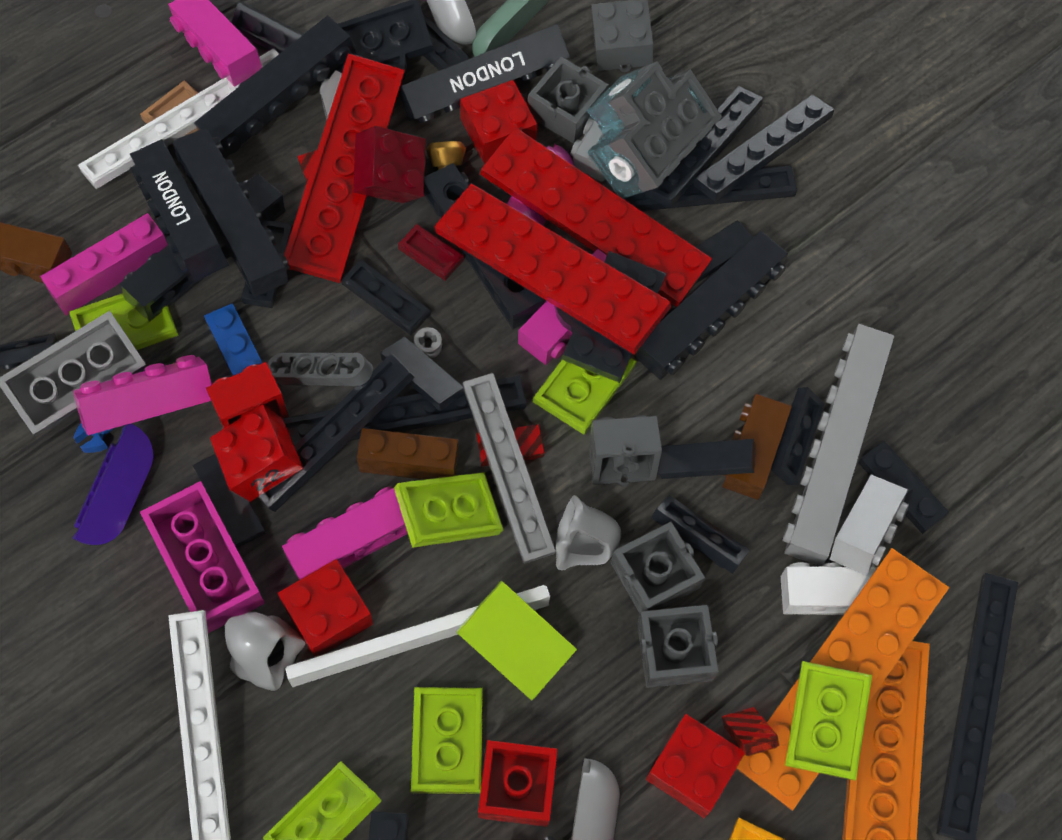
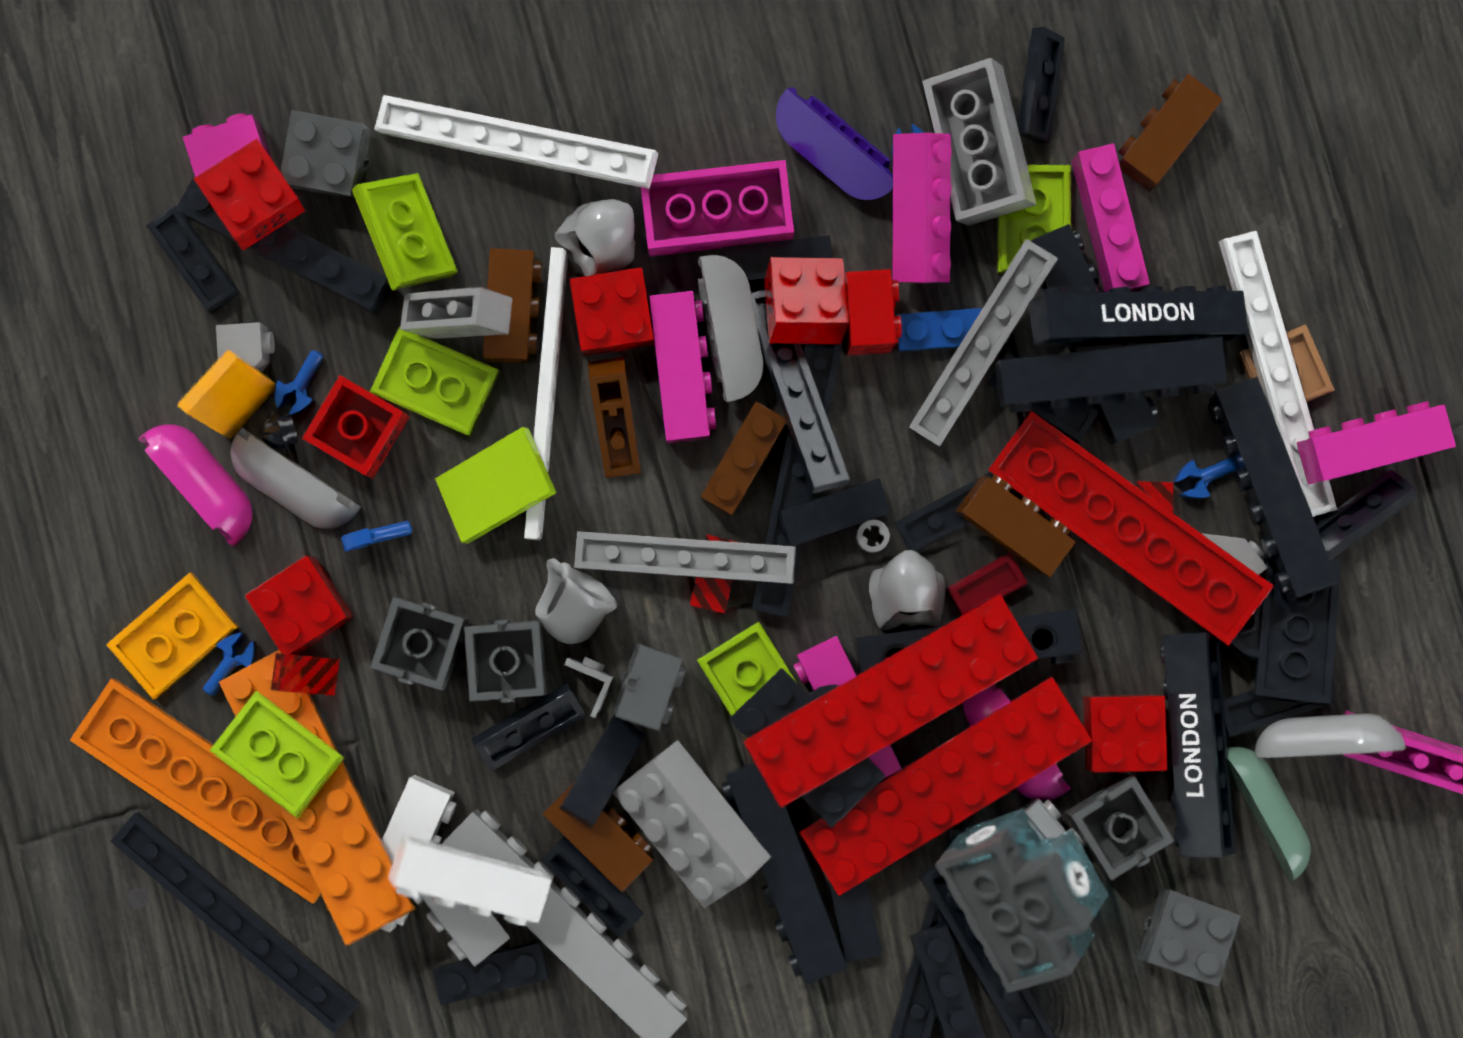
camera: 115 degrees right, 20 degrees up
dark grey beam [267,353,373,386] -> none
dark red brick [353,126,425,204] -> none
lime tile [394,472,503,548] -> none
pearl gold cone [426,141,466,170] -> none
none -> blue bar [203,633,257,696]
none -> blue bar [341,521,412,551]
none -> white brick [388,834,552,926]
none -> light grey brick [400,287,512,339]
none -> reddish brown brick [483,248,543,364]
none -> light grey bracket [564,657,615,718]
none -> reddish brown slope [588,357,641,478]
none -> light grey brick [612,740,771,909]
none -> light grey brick [698,255,763,402]
none -> light grey piece [869,550,945,631]
none -> light grey plate [909,239,1058,446]
none -> reddish brown brick [955,475,1076,577]
none -> blue bar [1173,457,1237,499]

